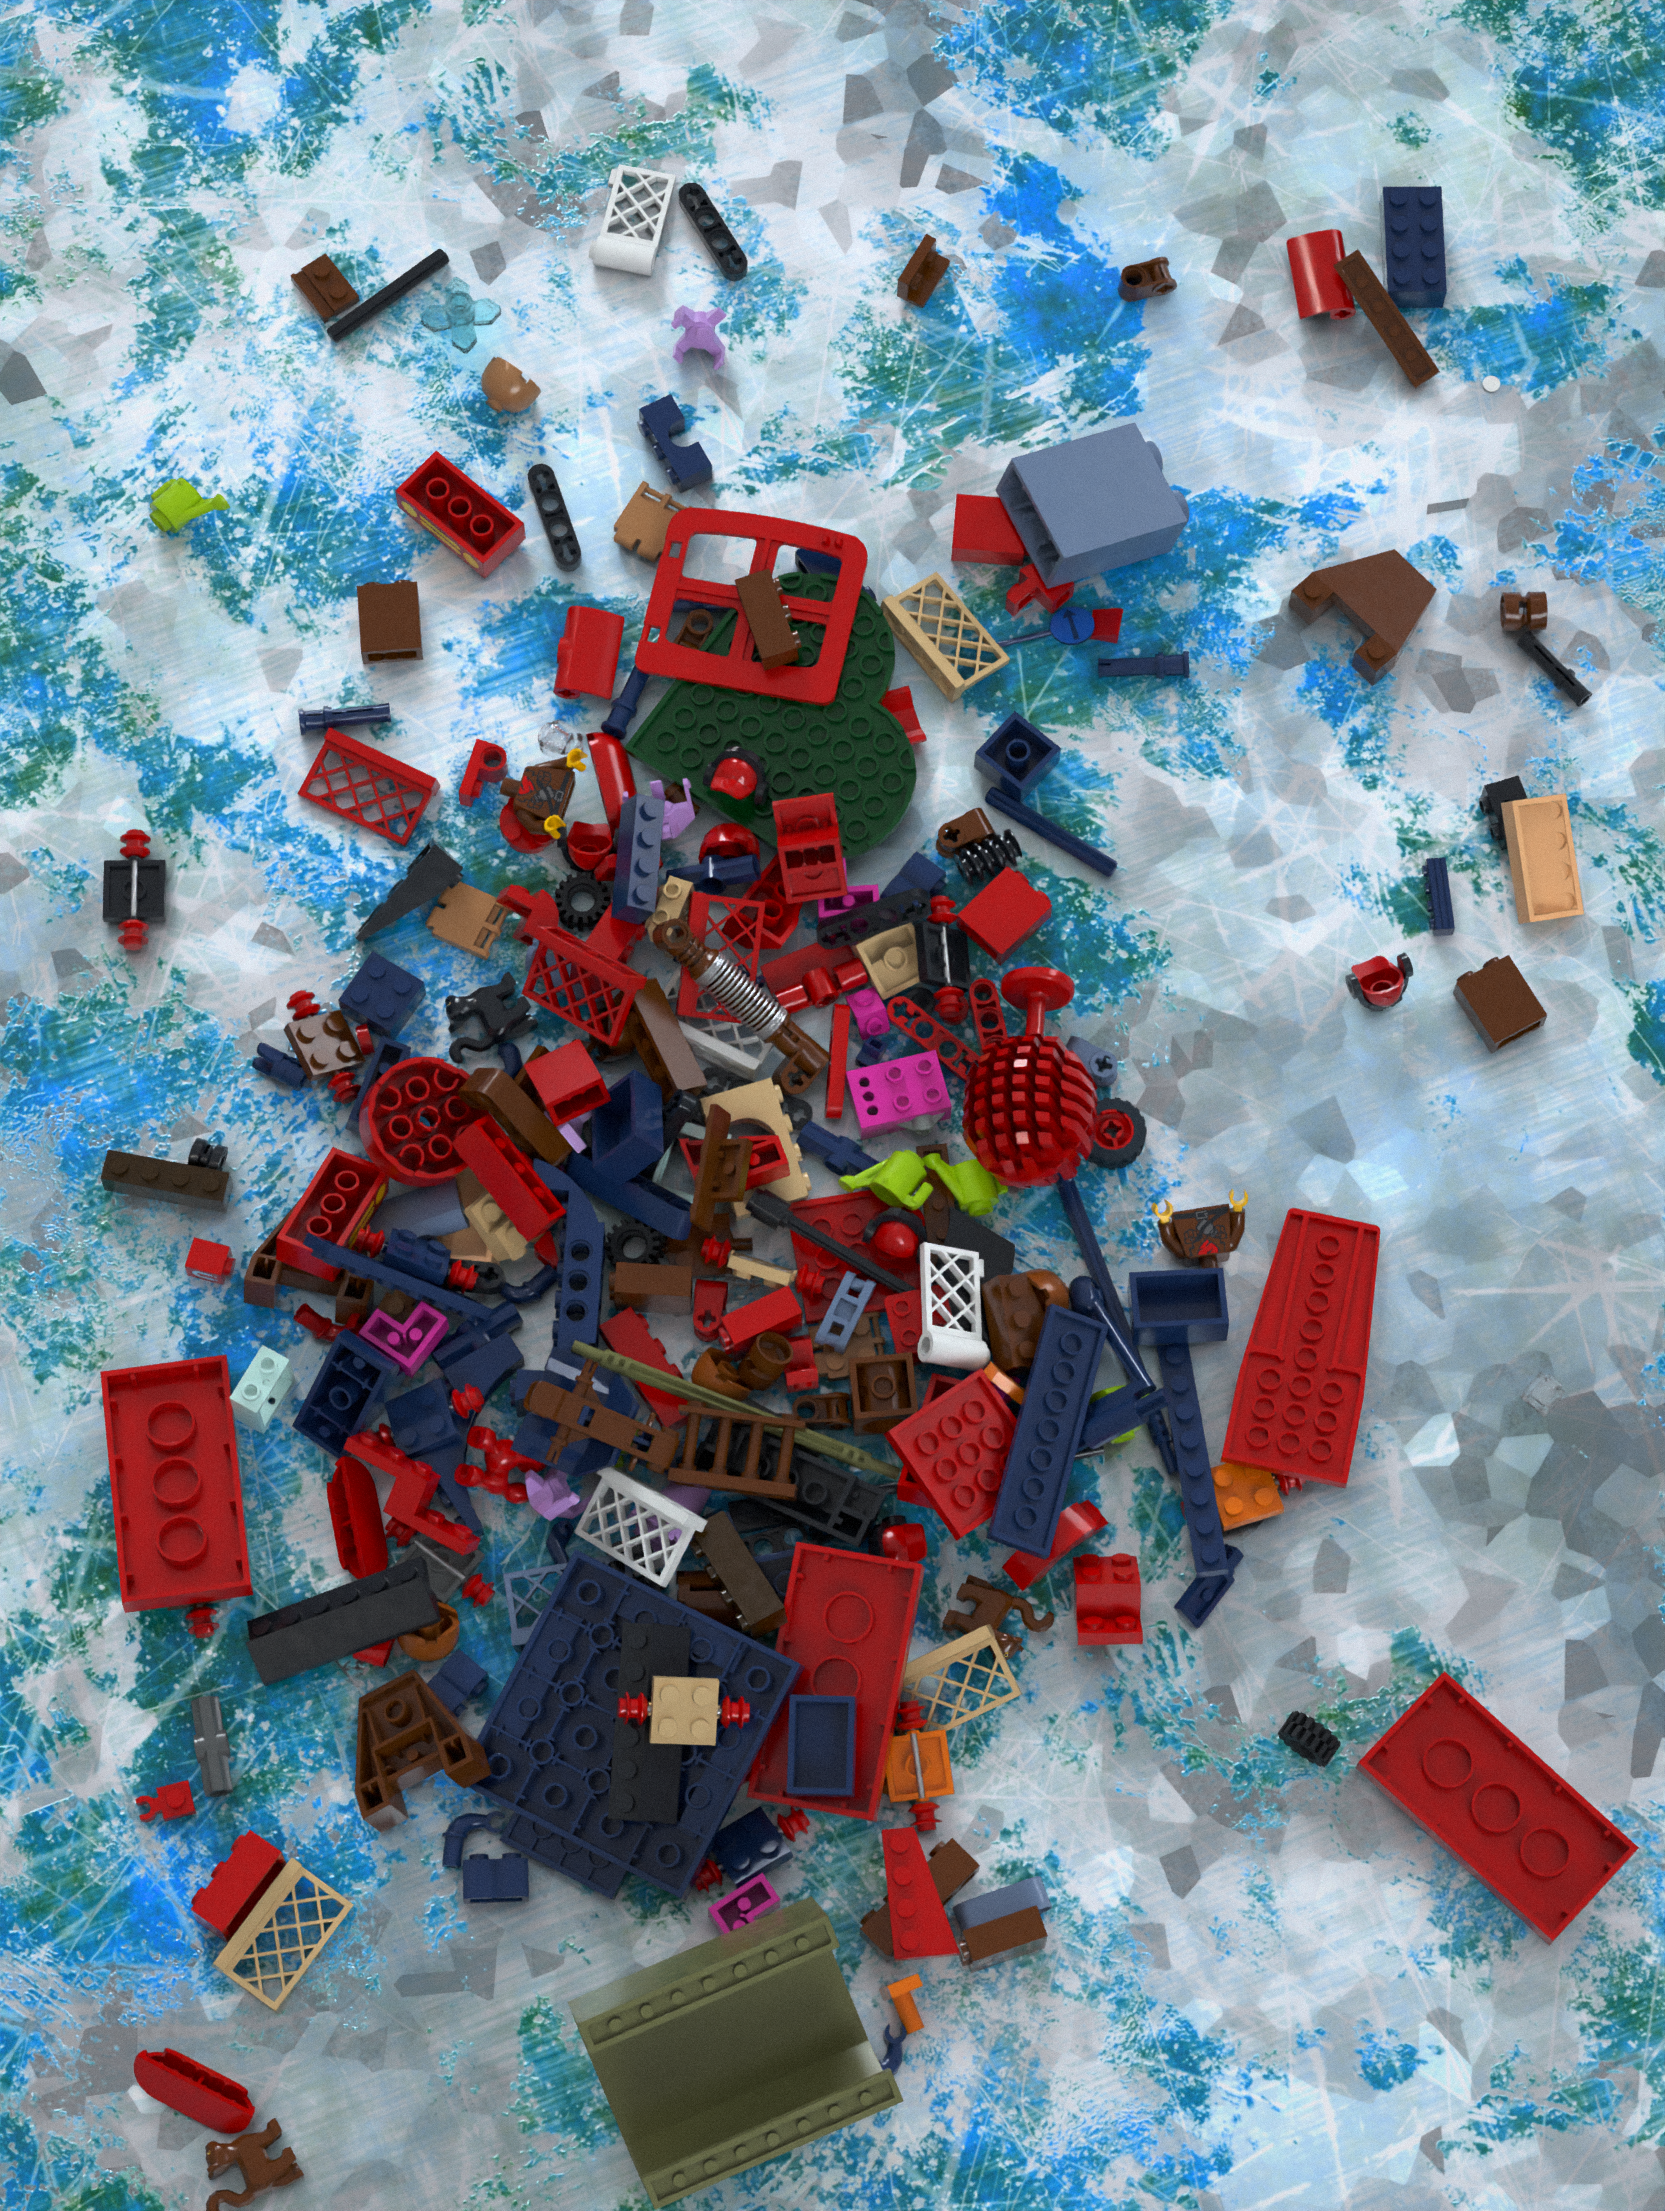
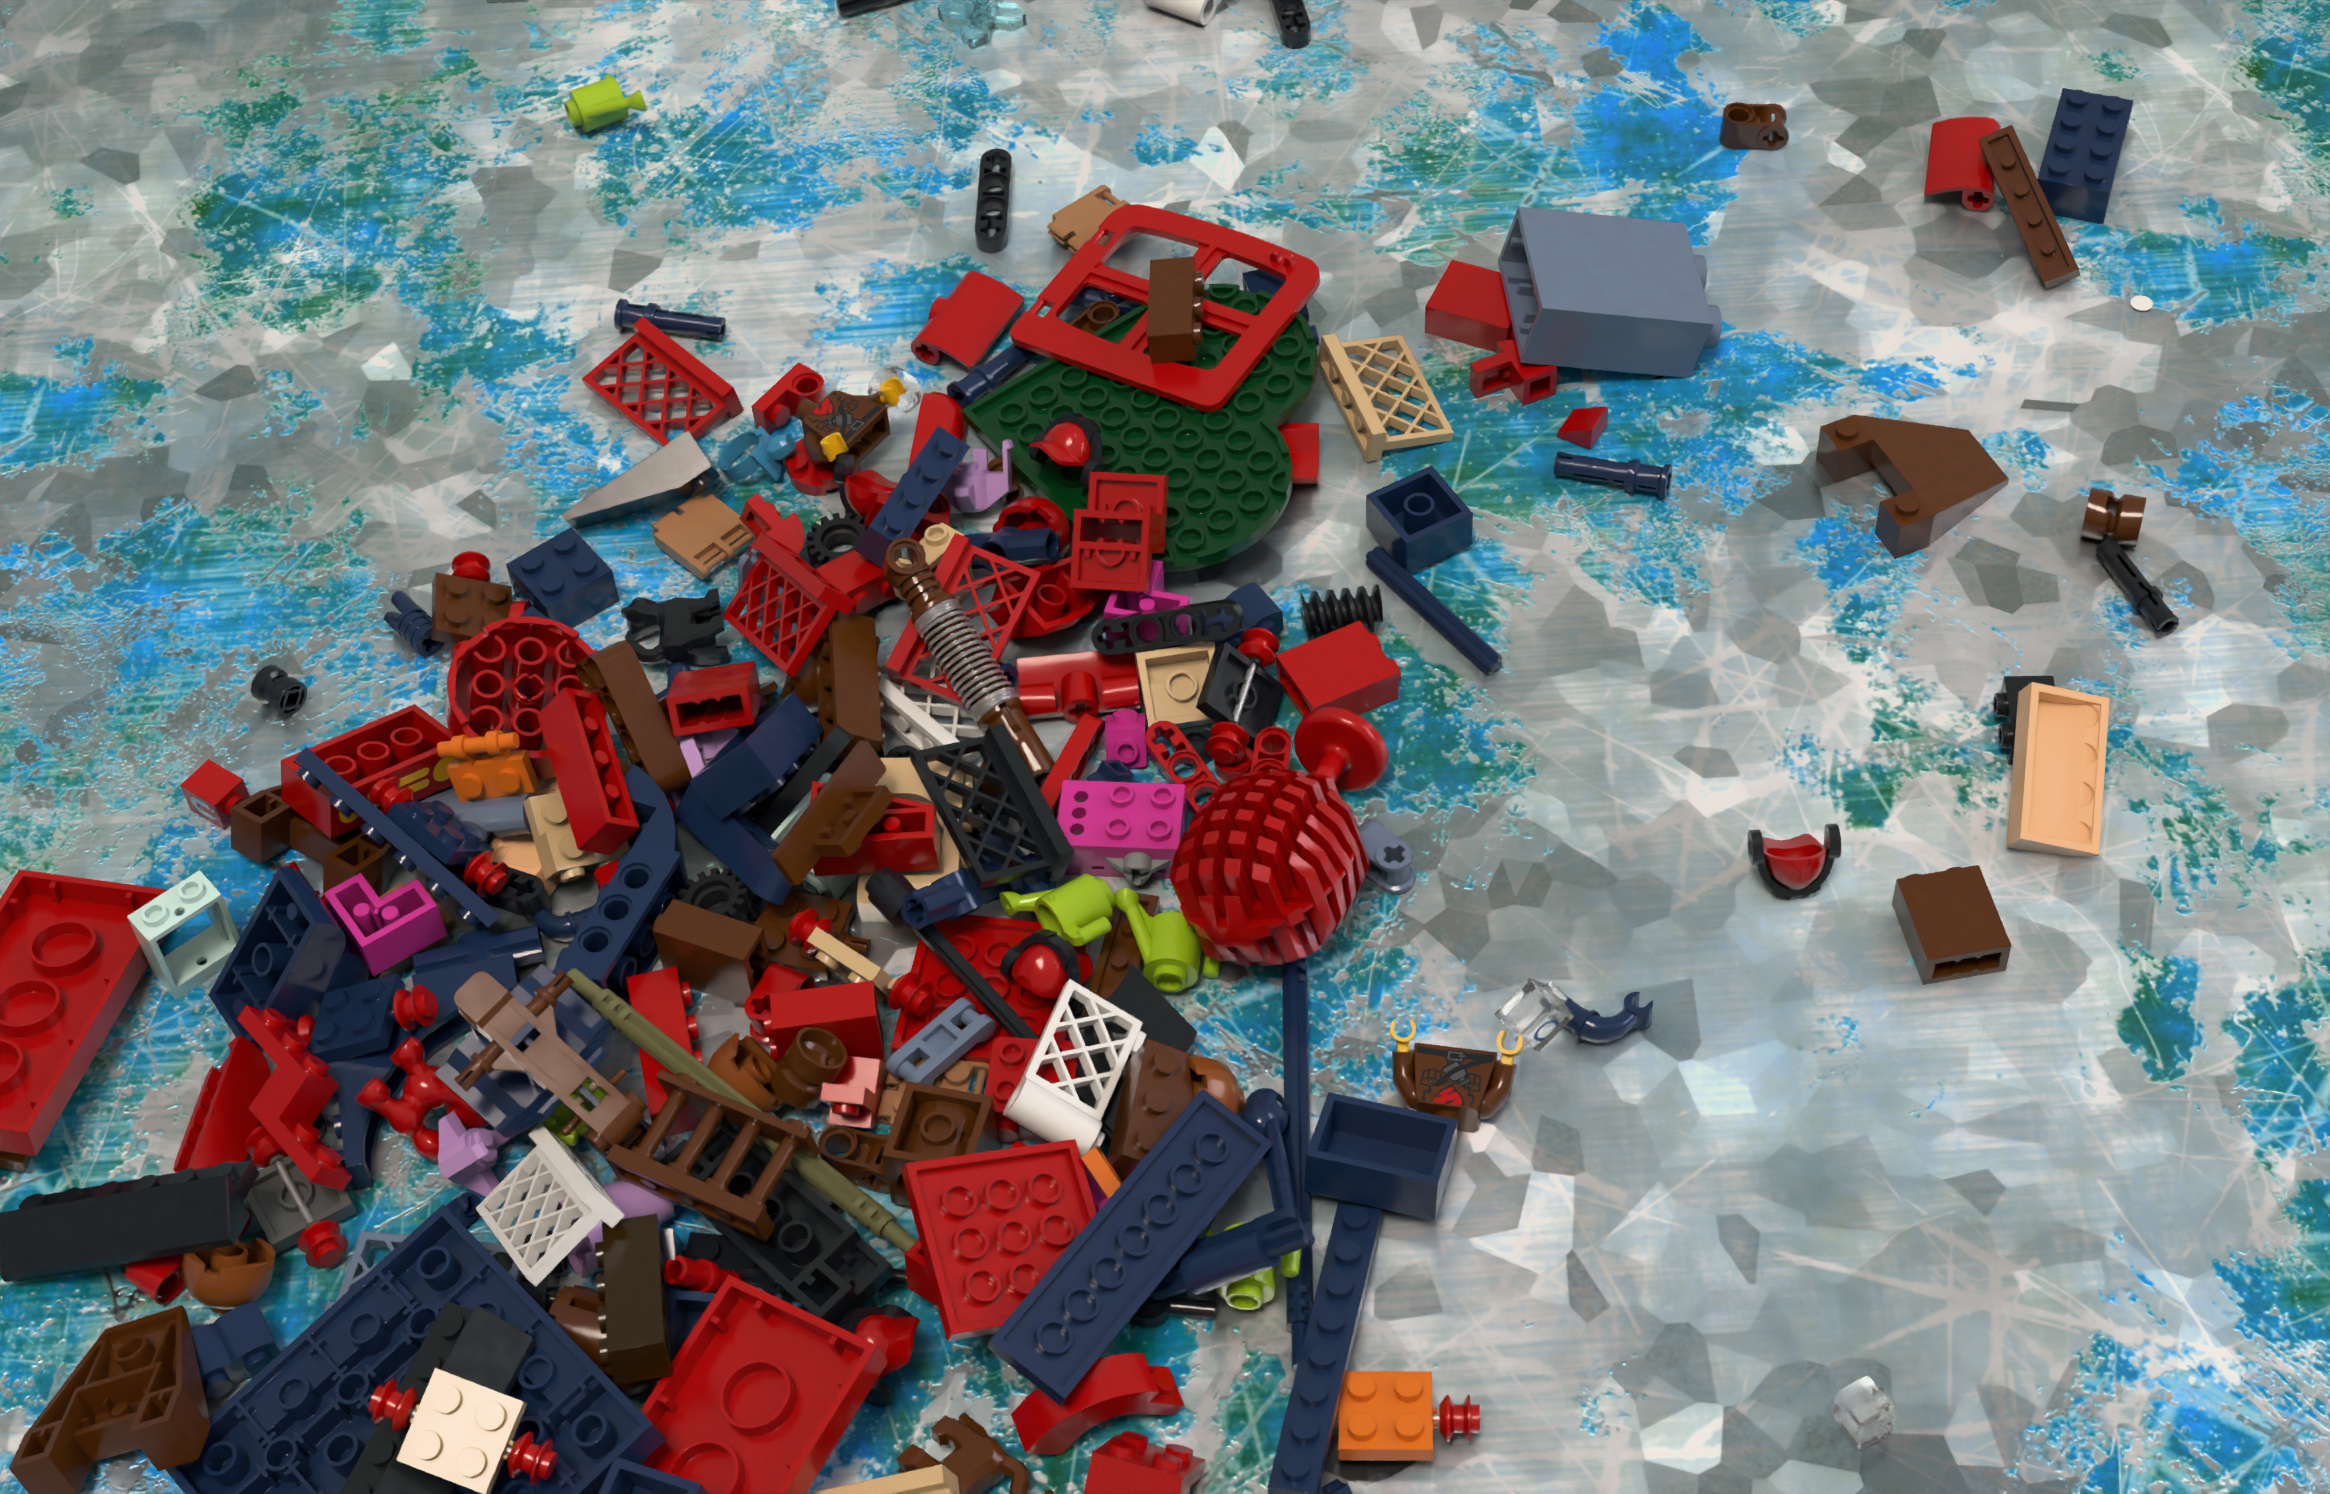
camera: 25 degrees right, 20 degrees down
dark brown brick [100,1149,233,1213] -> none
black plate [103,829,166,950] -> none
reddish brown brick [357,580,423,664] -> none
red brick [395,451,526,579] -> none
medium nougat cylinder [481,357,541,413] -> none
dark blue arch [637,394,712,493] -> none
lavender piece [671,305,726,370] -> none
reddish brown bracket [897,234,950,308] -> none
reddish brown piece [936,808,996,859] -> none
blue piece [997,606,1095,647] -> none
black wheel [1087,1097,1147,1170] -> none
red wing [1220,1208,1381,1489] -> none
dark blue piece [1422,857,1455,936] -> none
none -> orange plate [437,730,539,802]
none -> red pin [663,1256,742,1293]
none -> dark azure piece [717,426,796,481]
none -> dark blue piece [901,861,1010,930]
none -> black fence [910,724,1074,889]
none -> clear brick [1494,978,1574,1052]
none -> dark blue piece [1548,992,1653,1043]

